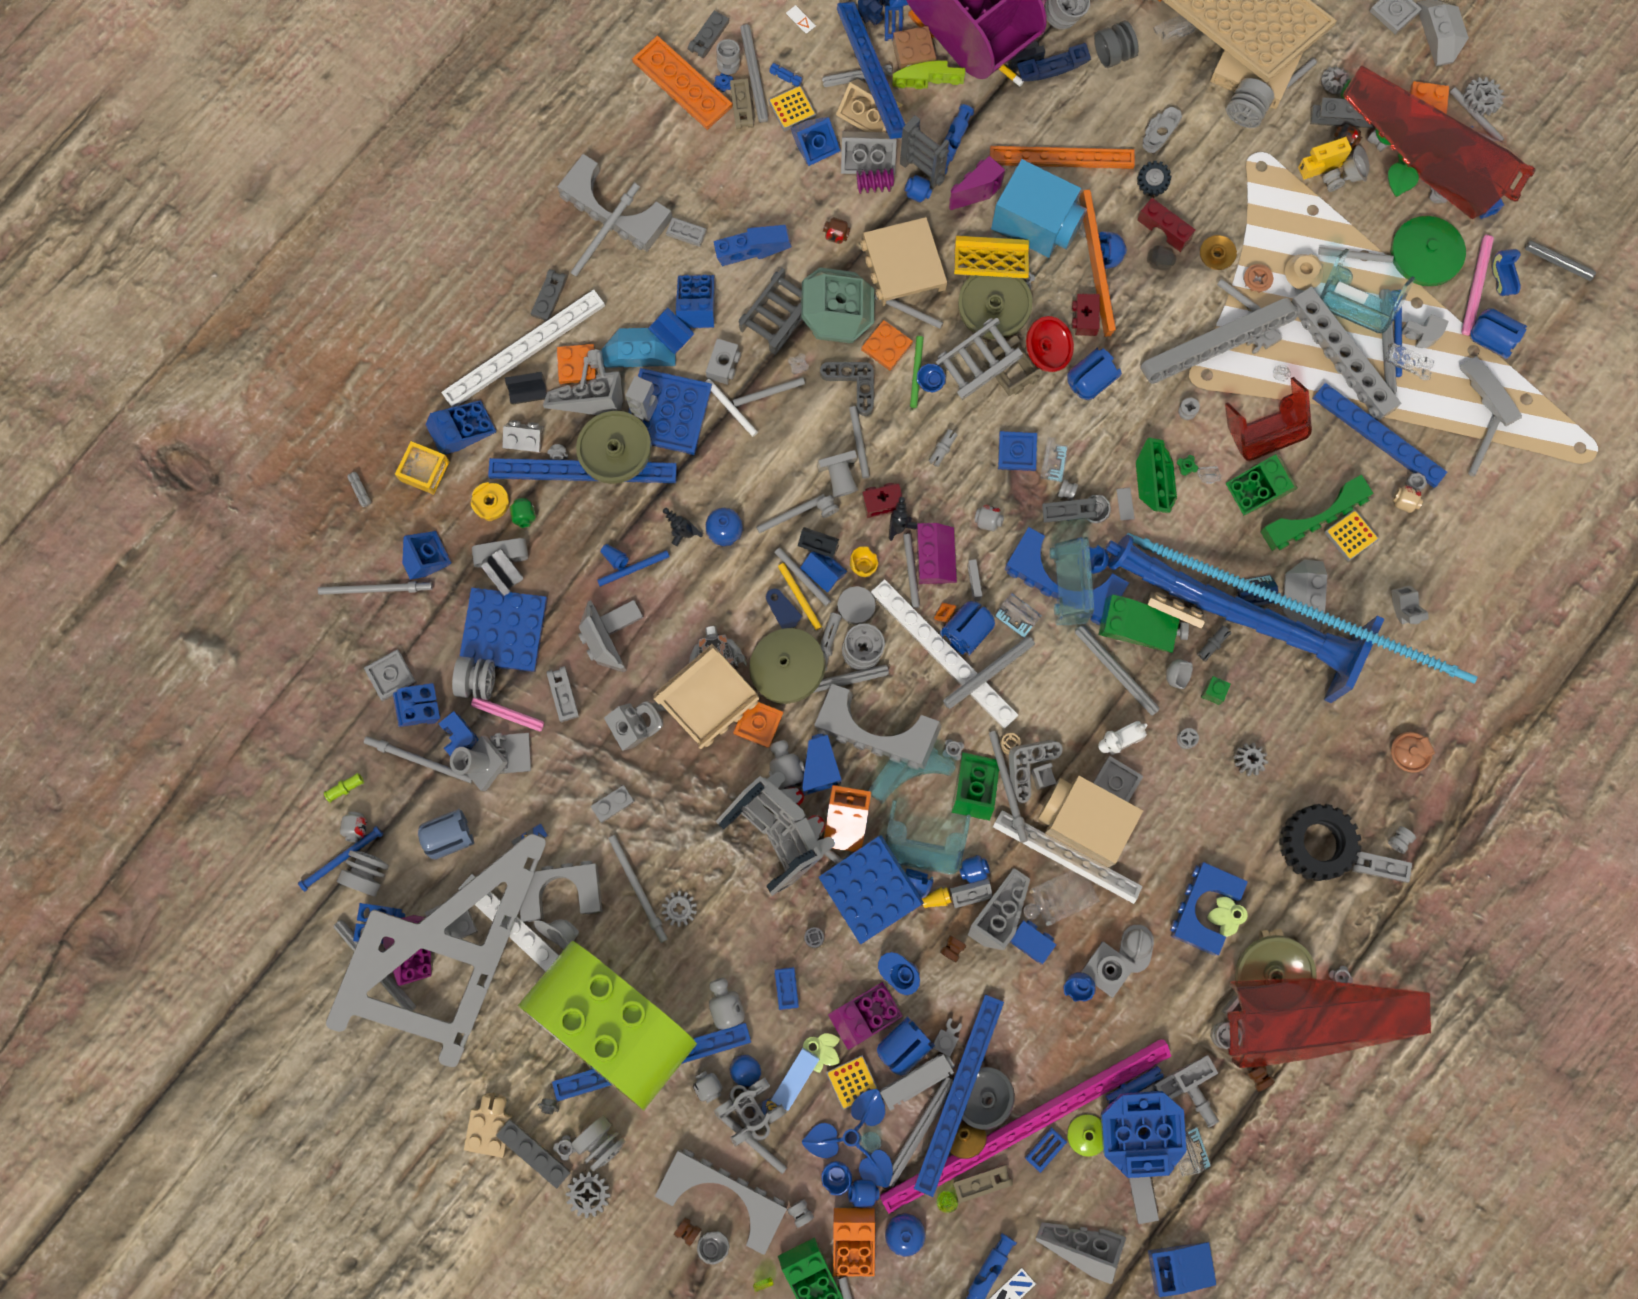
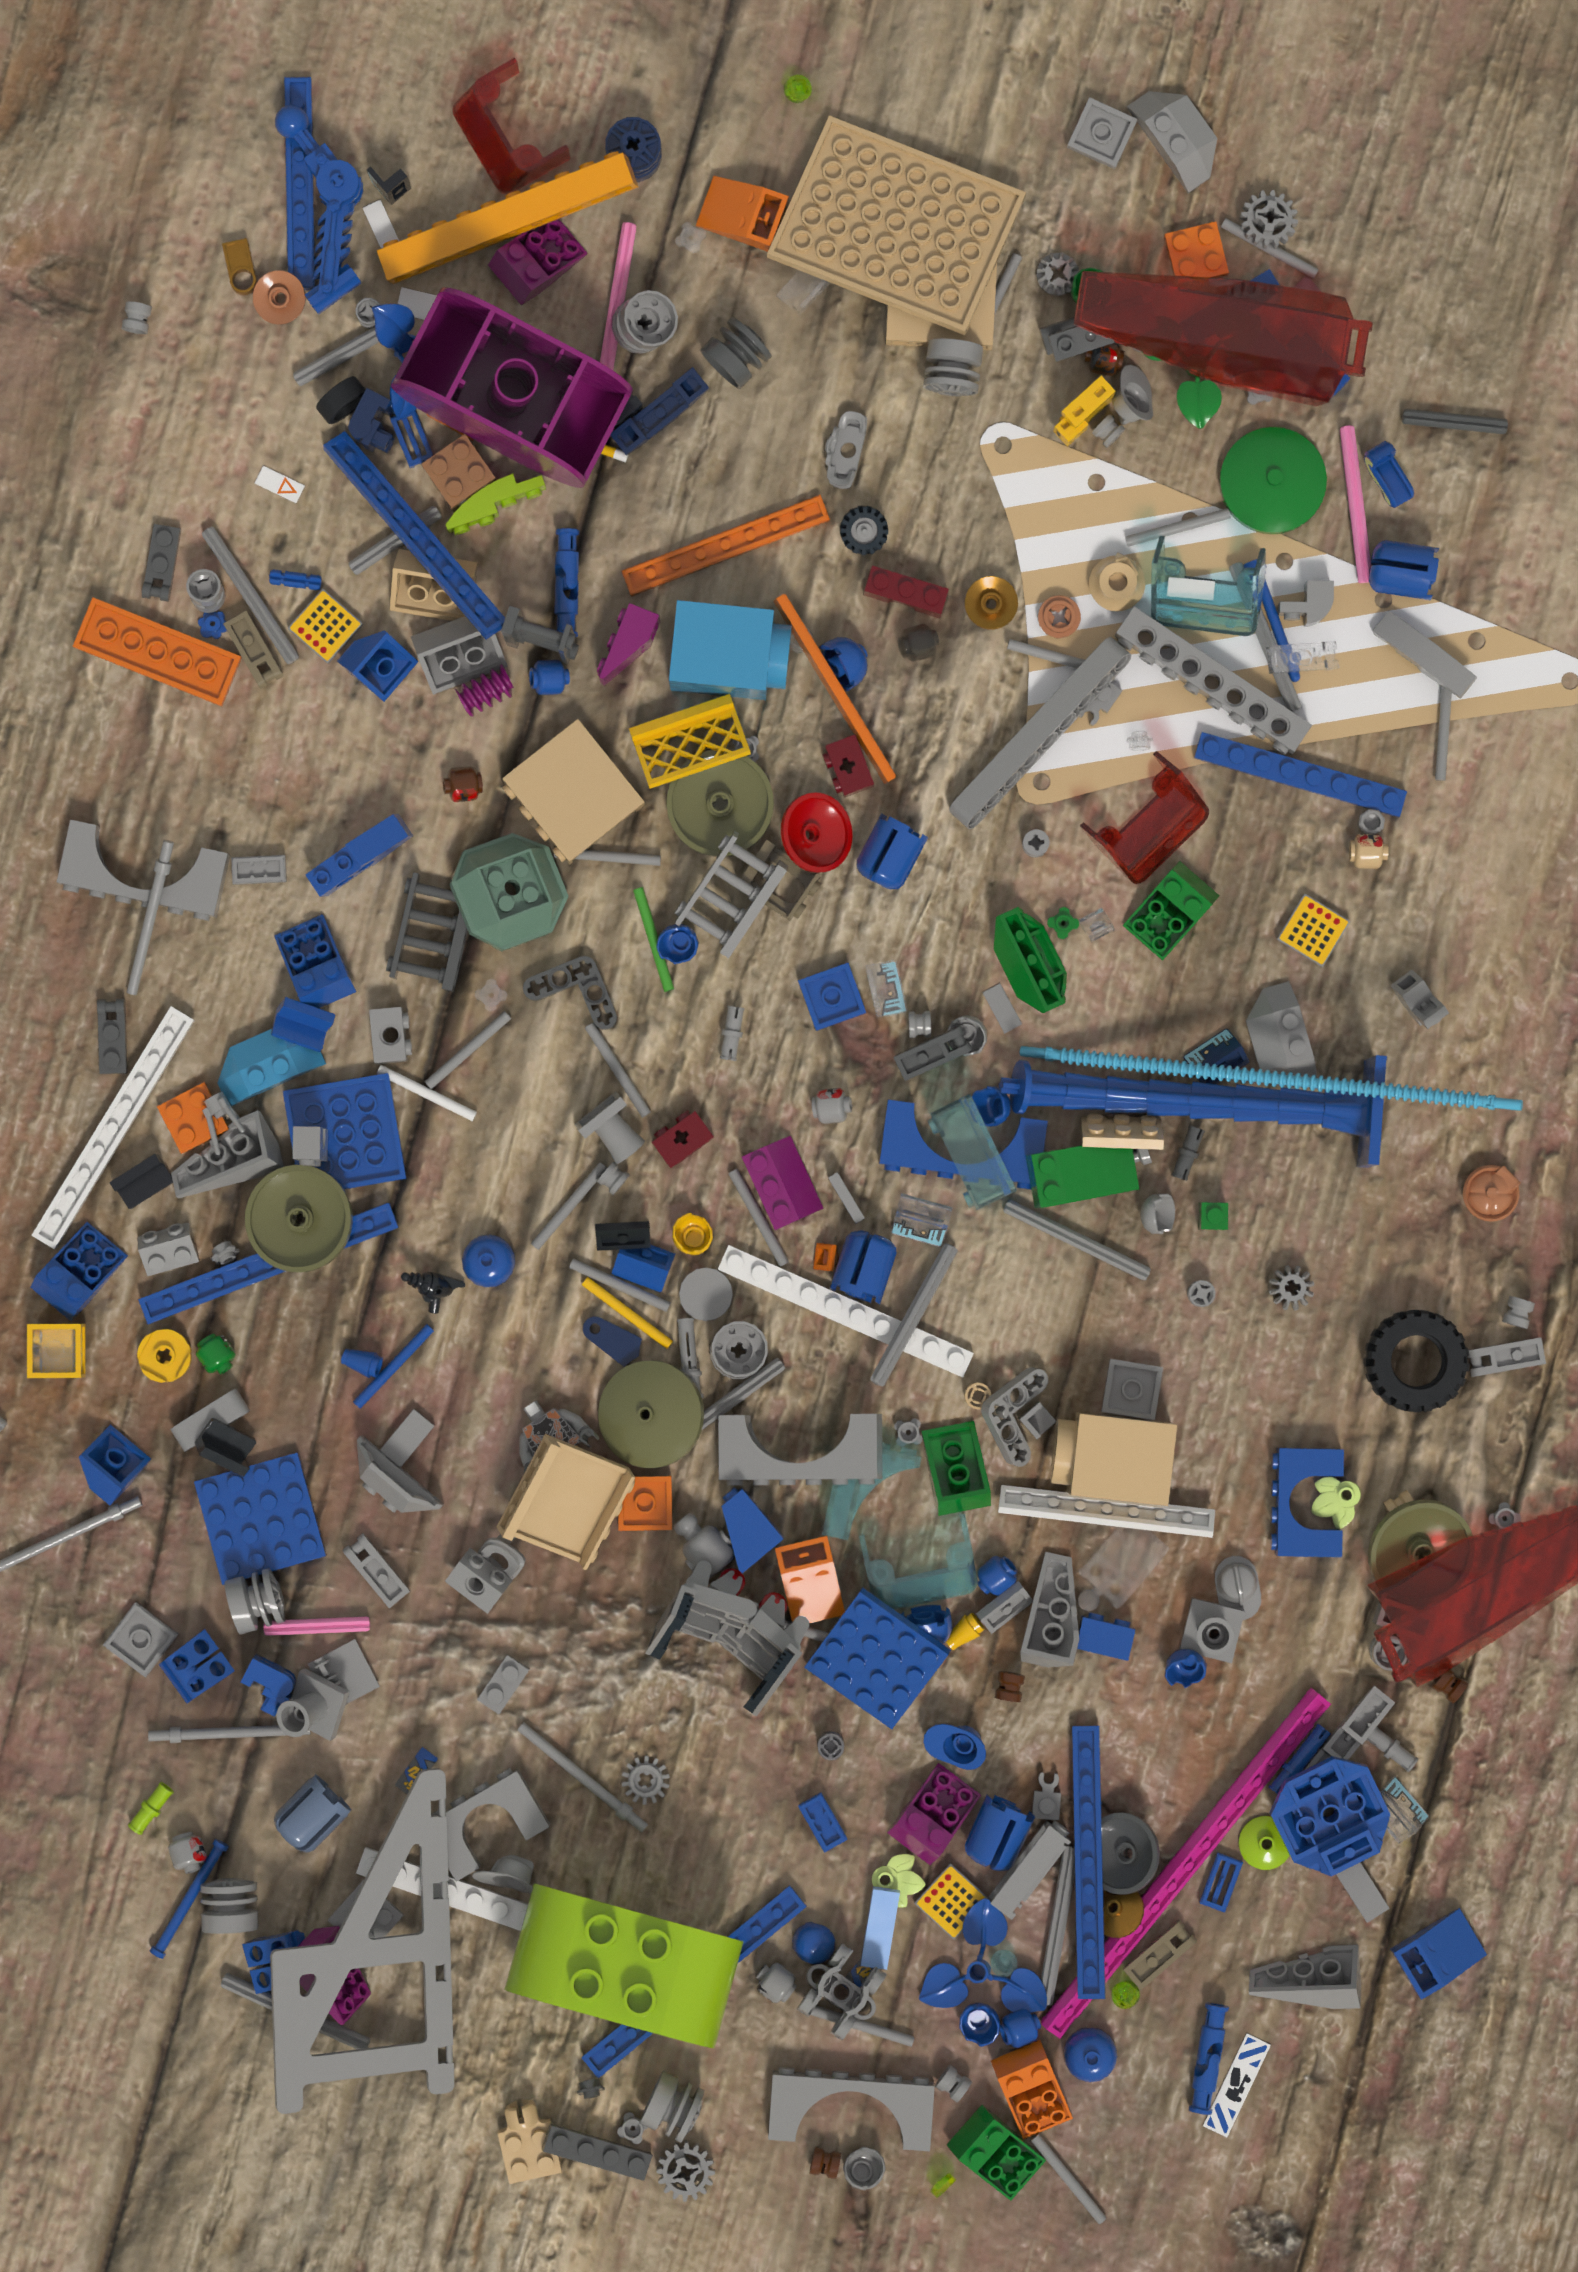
camera: 25 degrees left, 10 degrees up
light grey piece [709,978,745,1029] -> none
orange plate [861,320,913,371] -> none
black piece [888,497,917,541] -> none
light grey bar [989,731,1028,843] -> none
white animal [1098,721,1148,755] -> none
green arch [1260,474,1374,551] -> none

